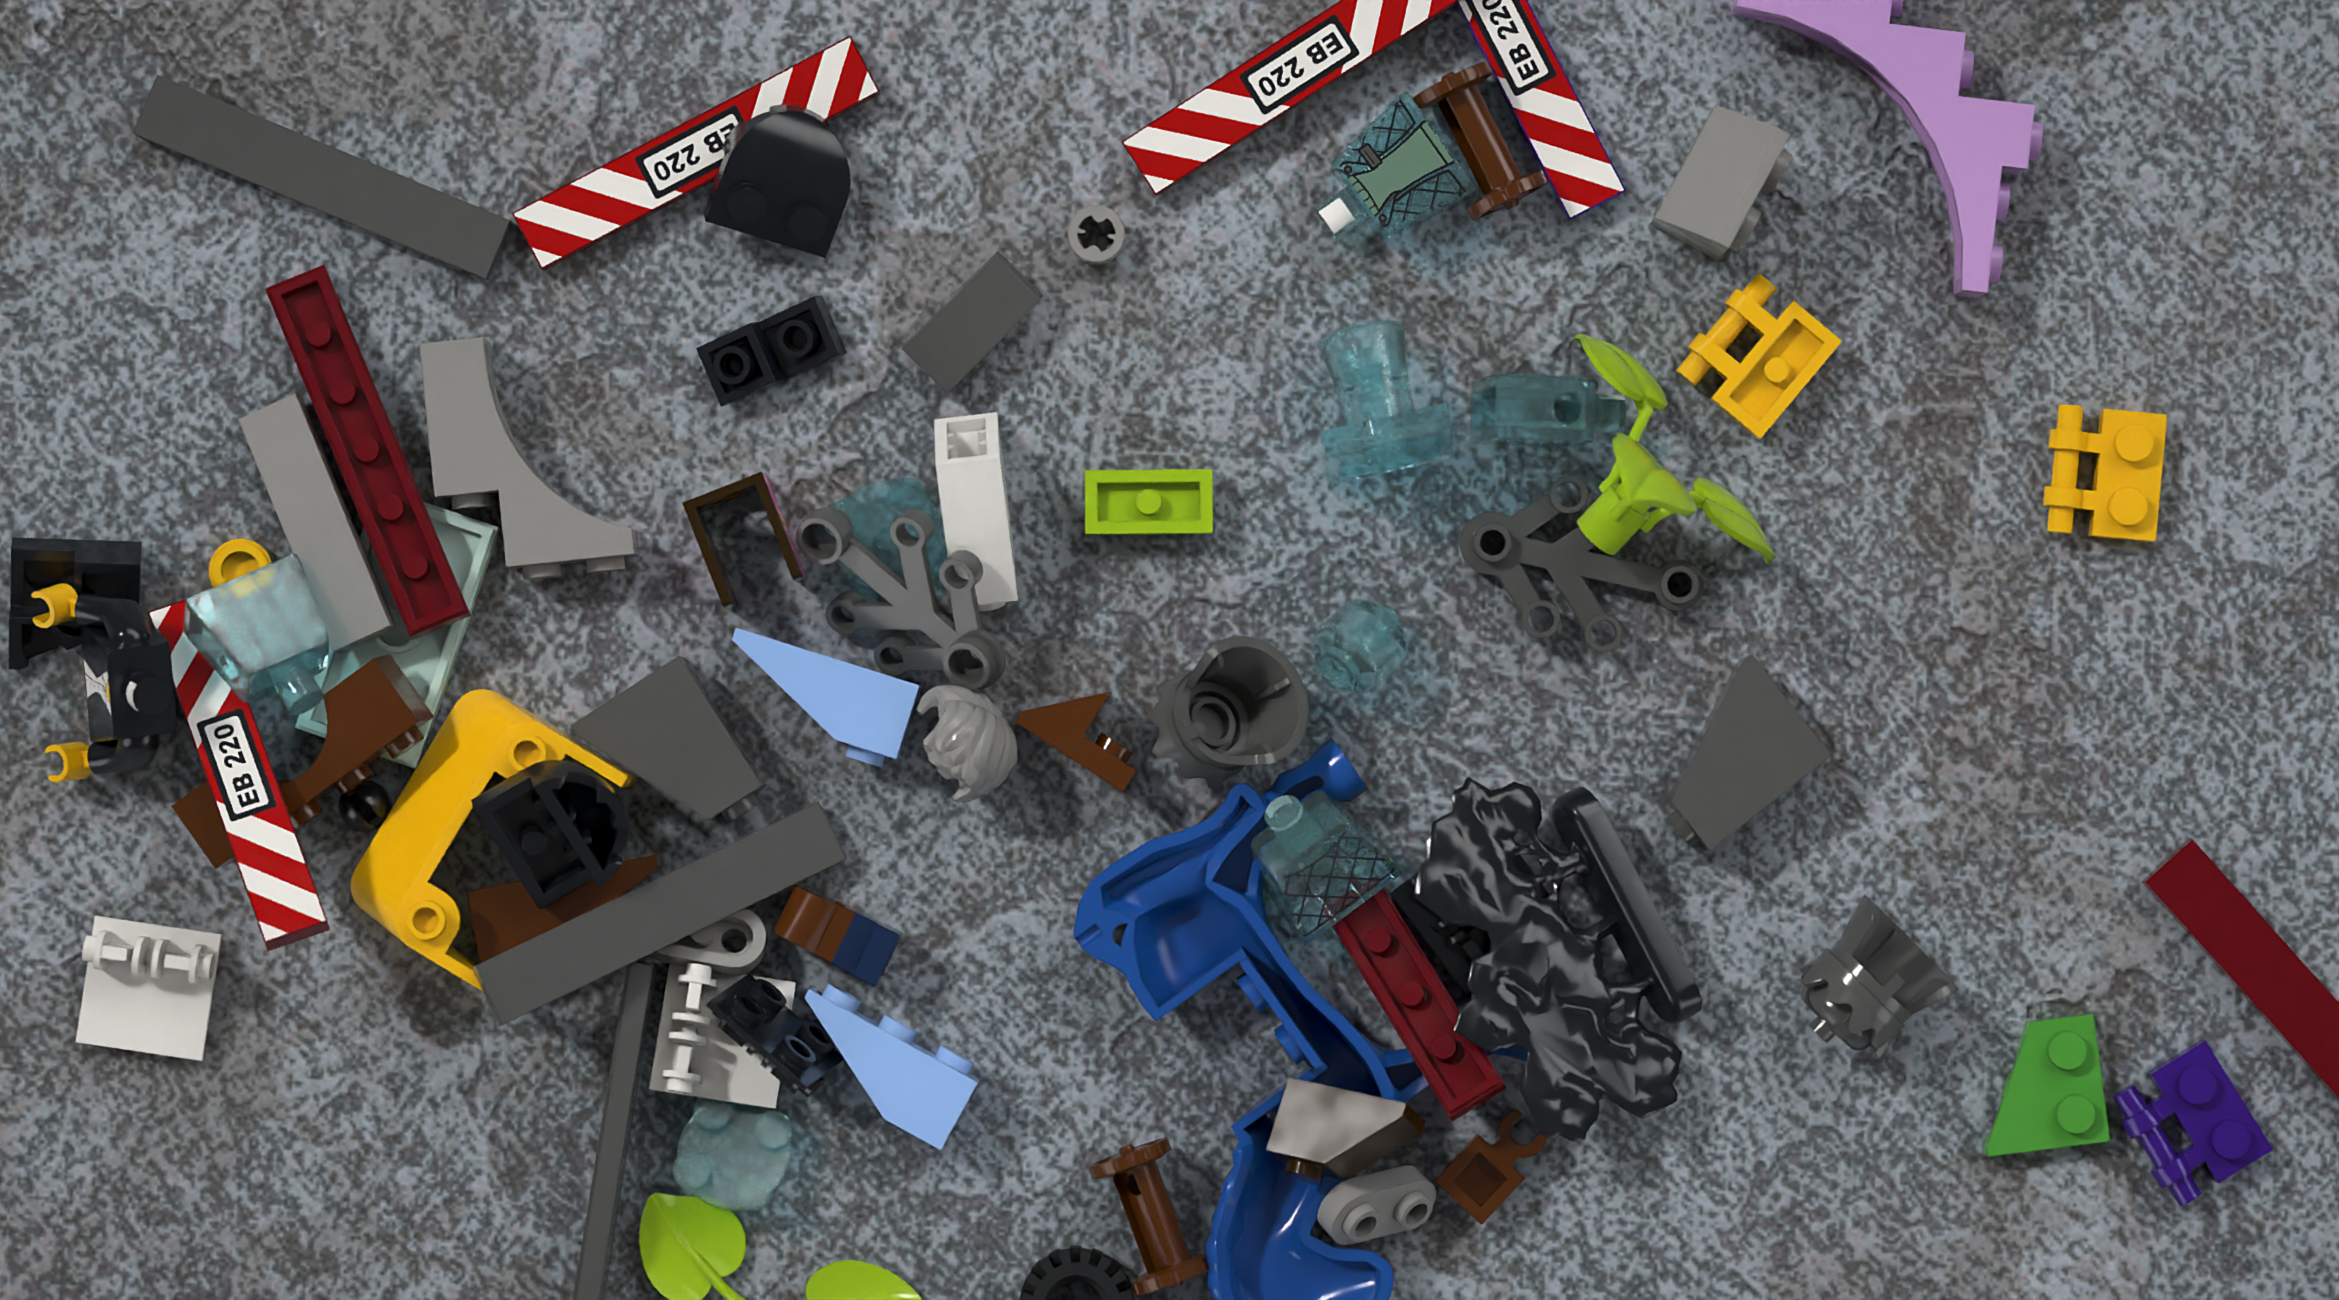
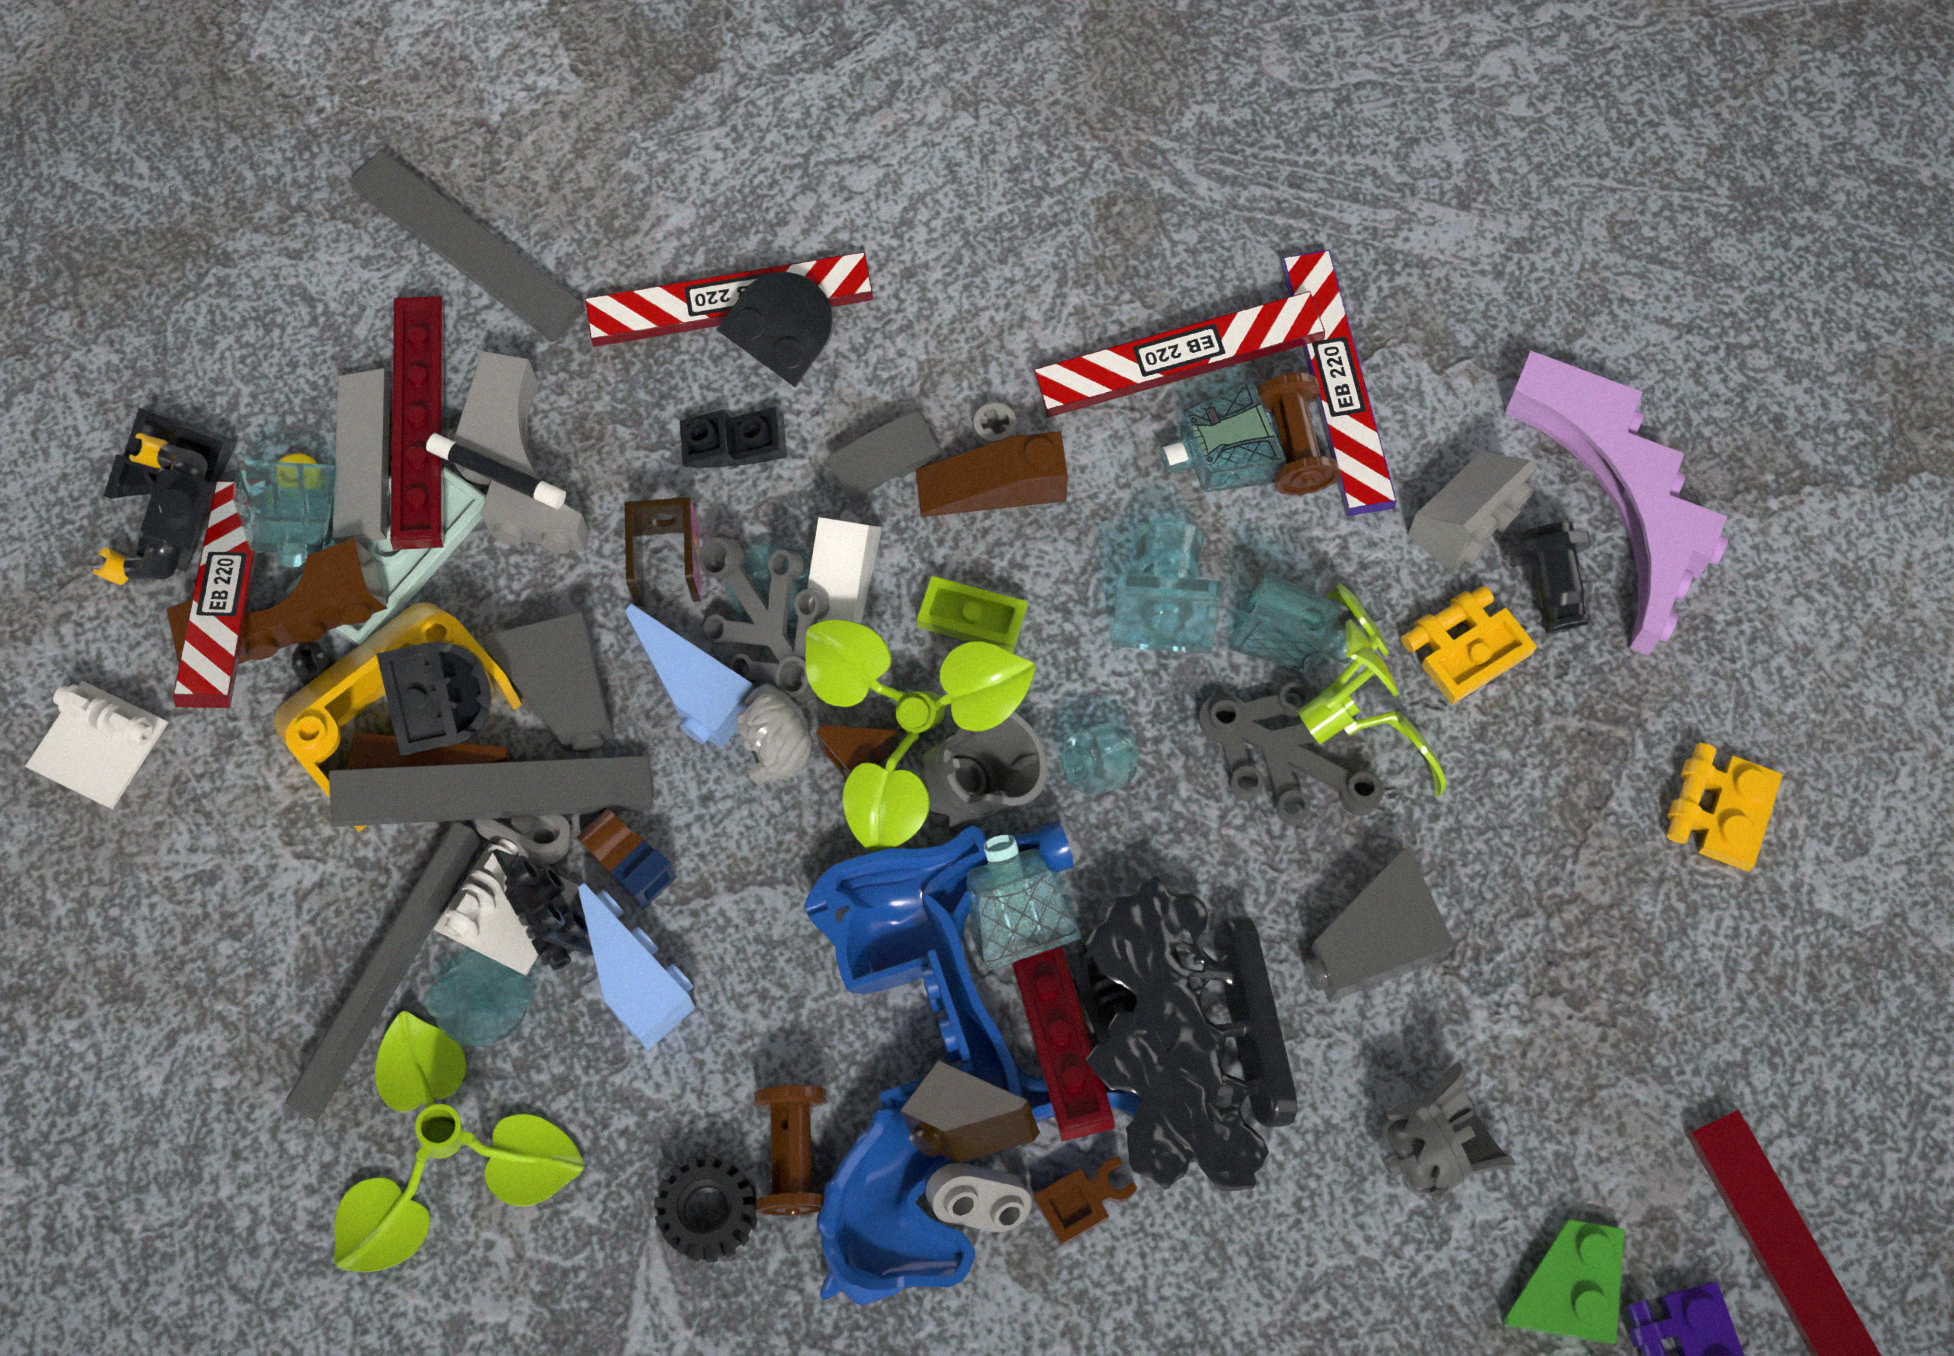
camera: 20 degrees right, 20 degrees down
none -> black bar [426,433,566,509]
none -> lime plant [805,620,1036,853]
none -> reddish brown slope [916,431,1068,517]
none -> black piece [1508,522,1592,633]

